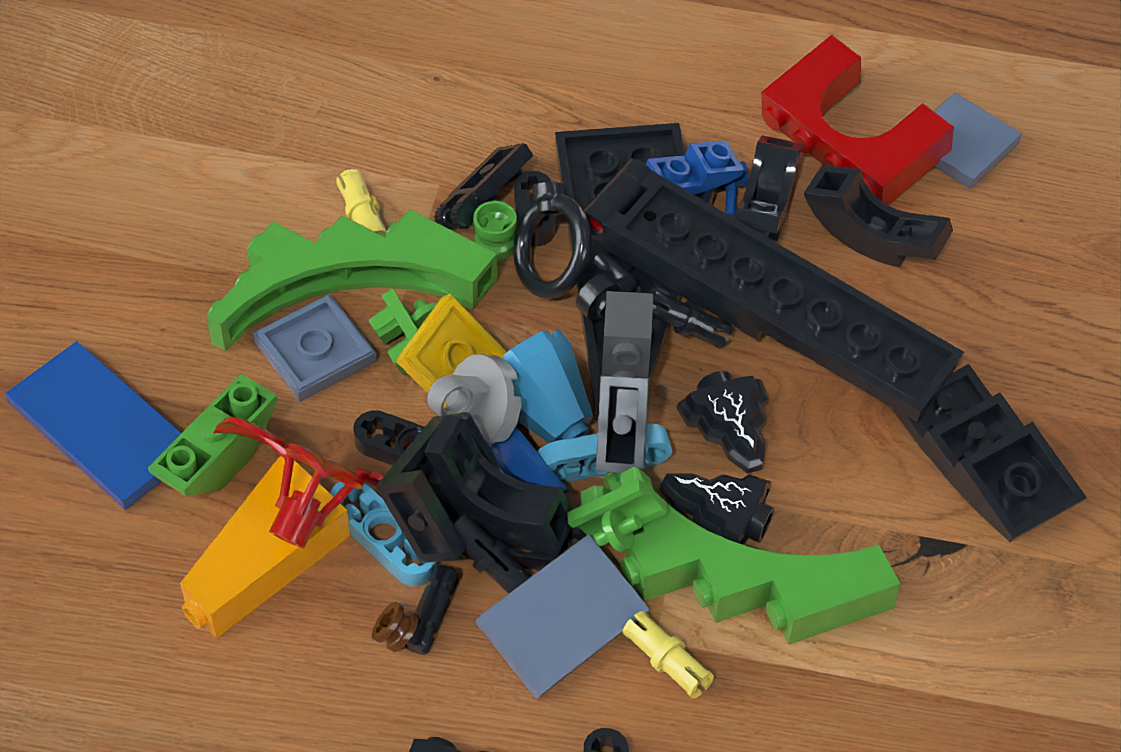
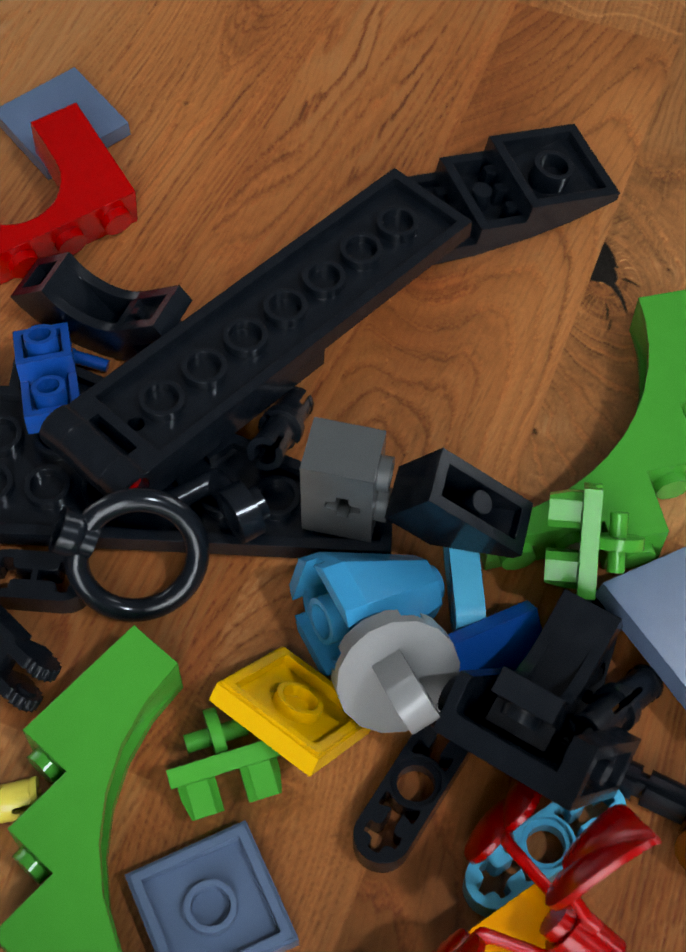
camera: 80 degrees left, 5 degrees up
bright green wheel [473,201,517,261] -> none
black rock [659,473,774,545] -> none
black rock [677,371,768,474] -> none
black arch [804,165,953,267] -> none

